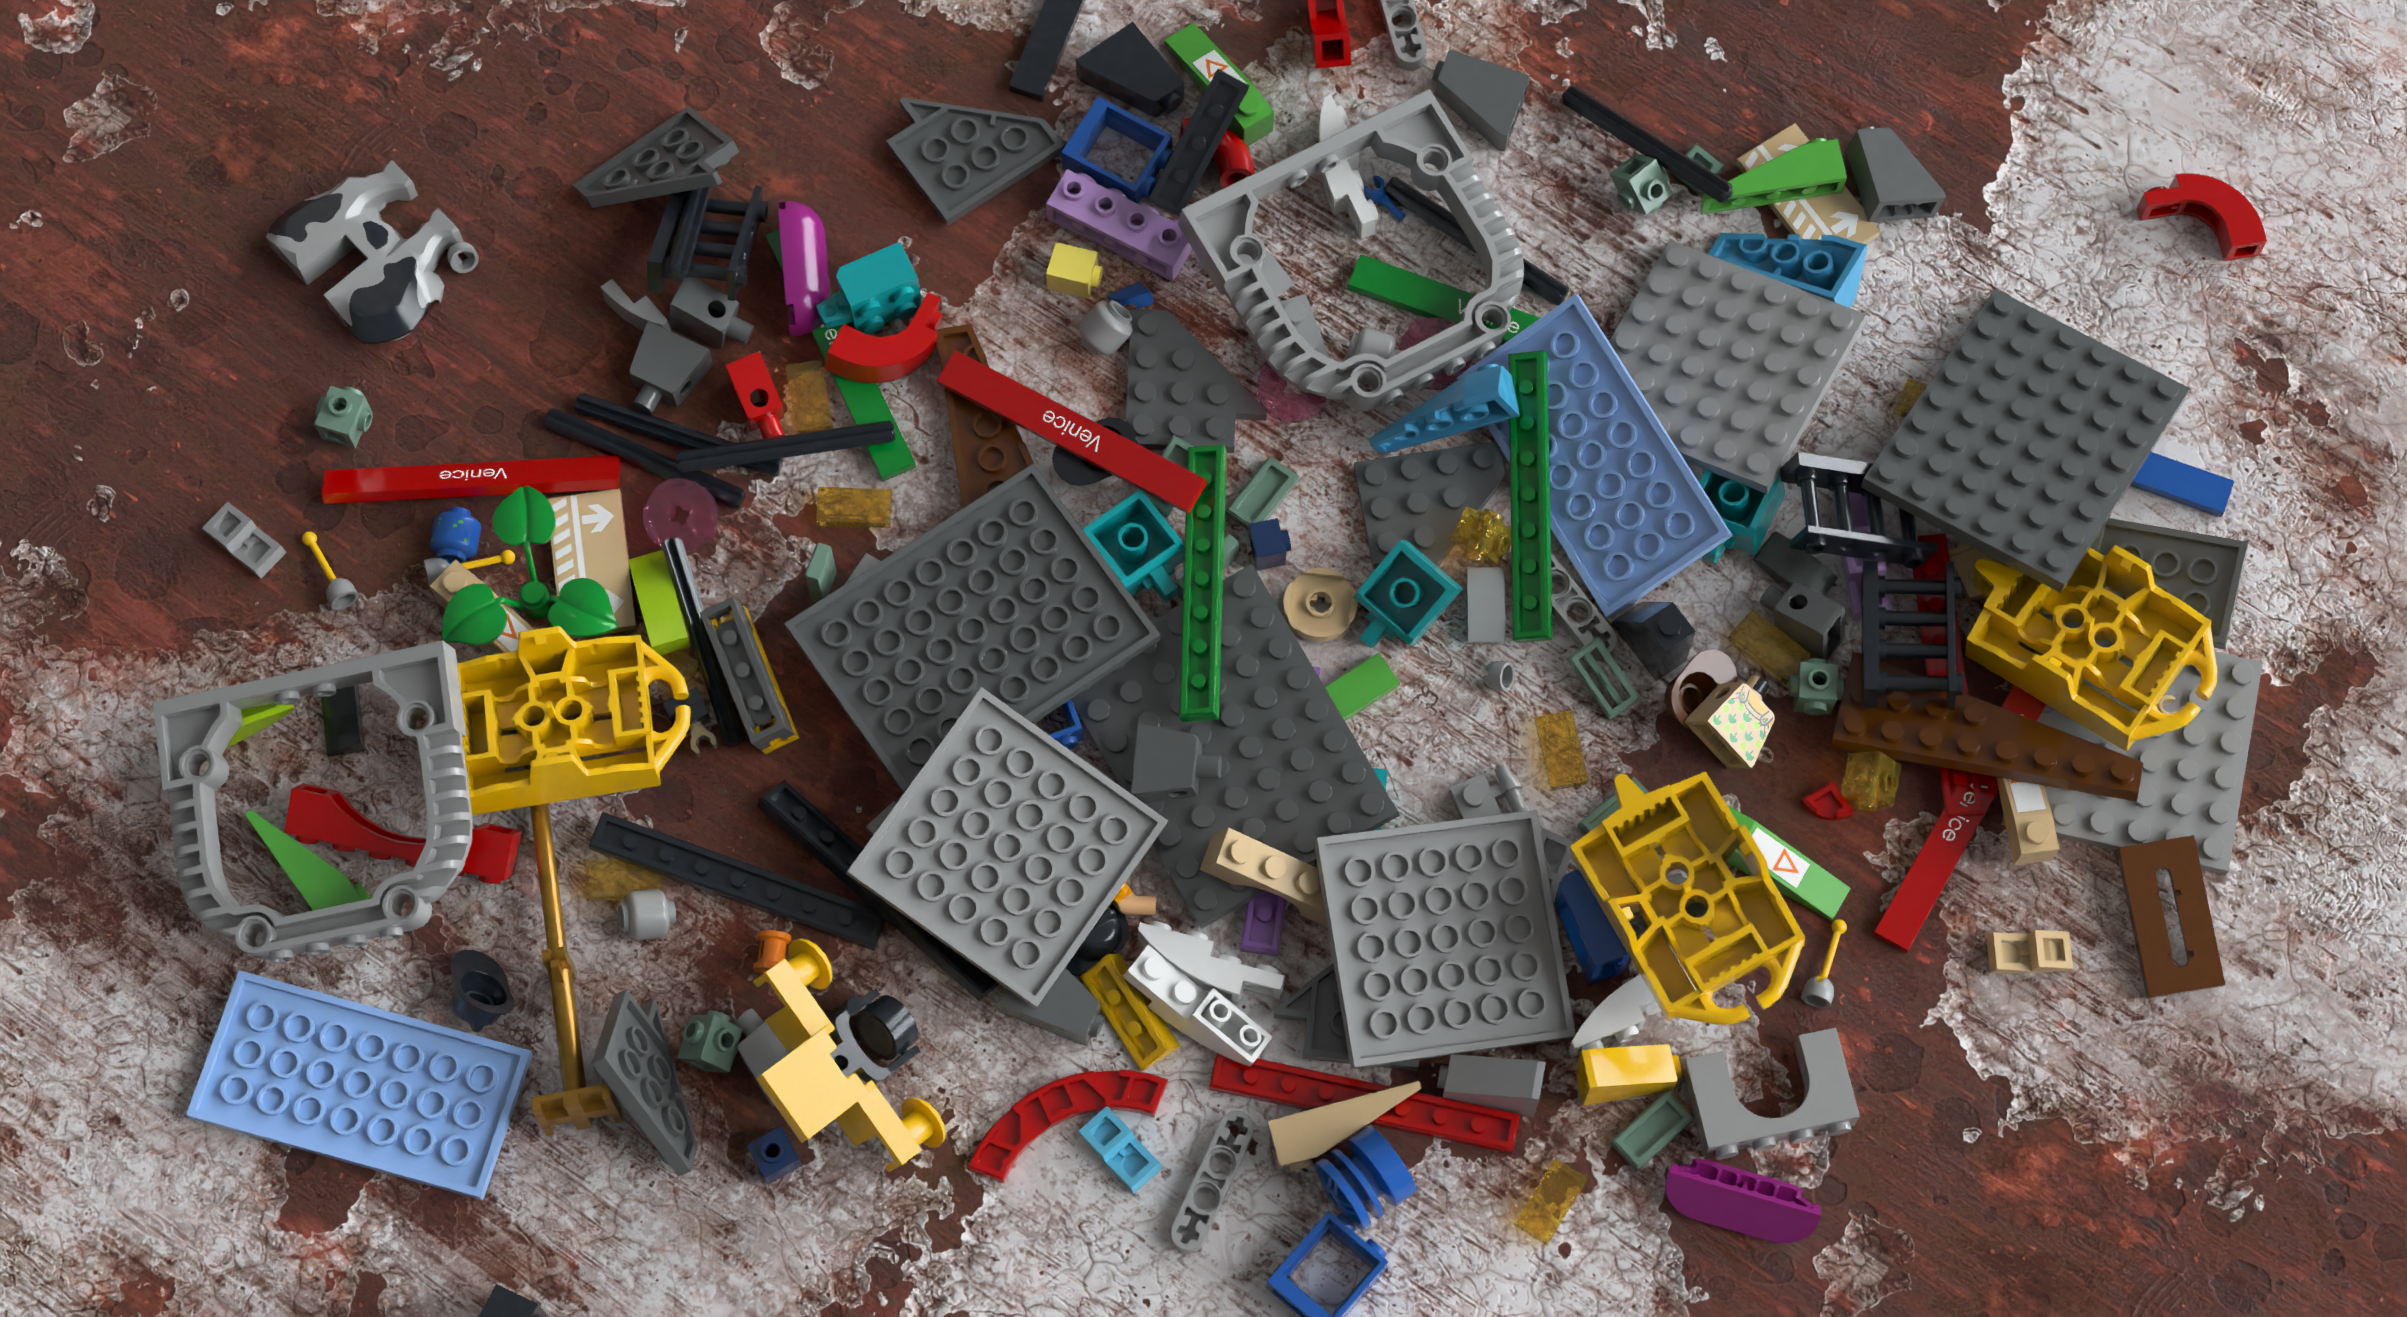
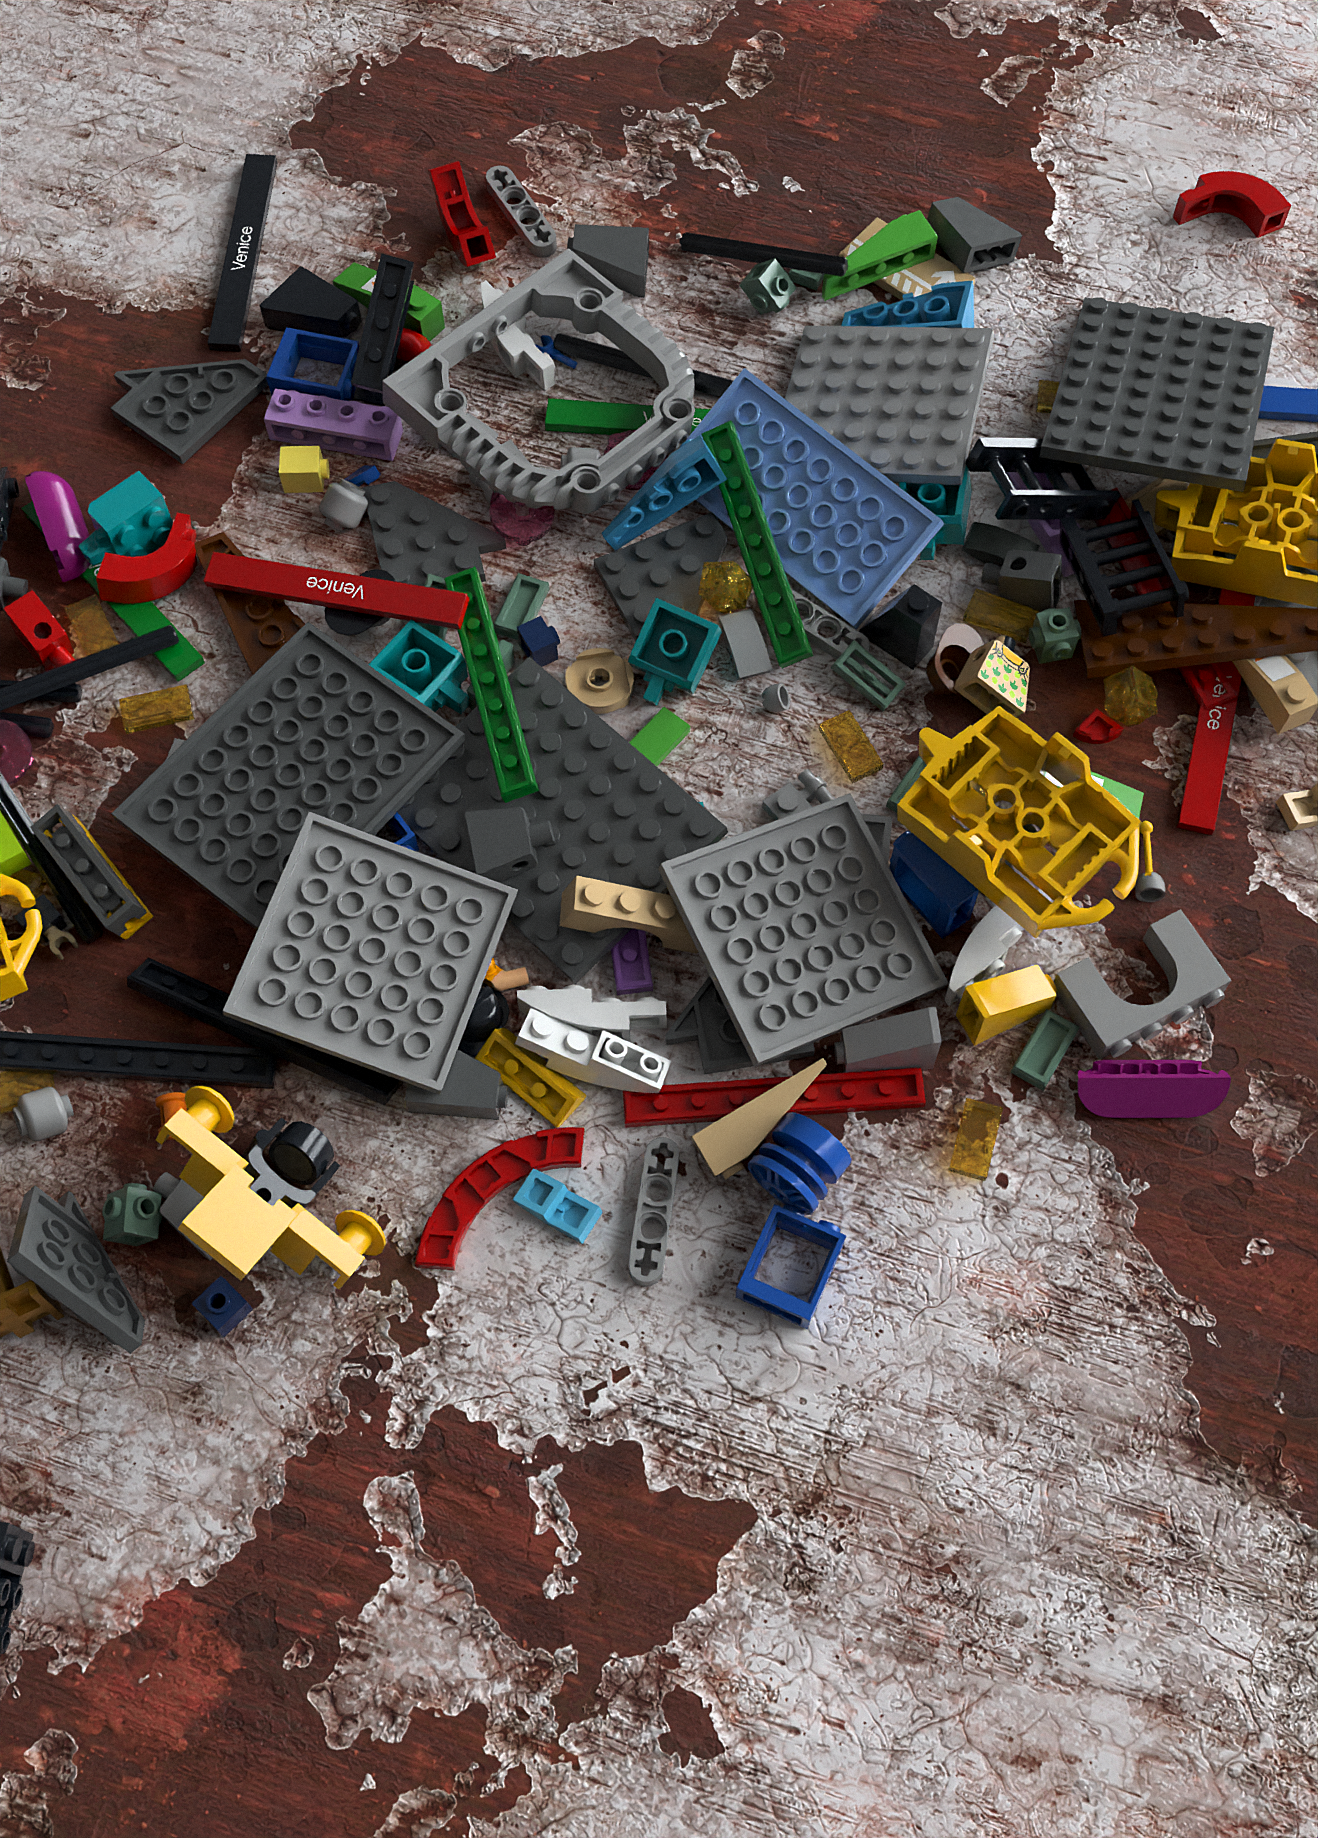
camera: 15 degrees left, 5 degrees down
sand green tile [805,542,837,603] -> none

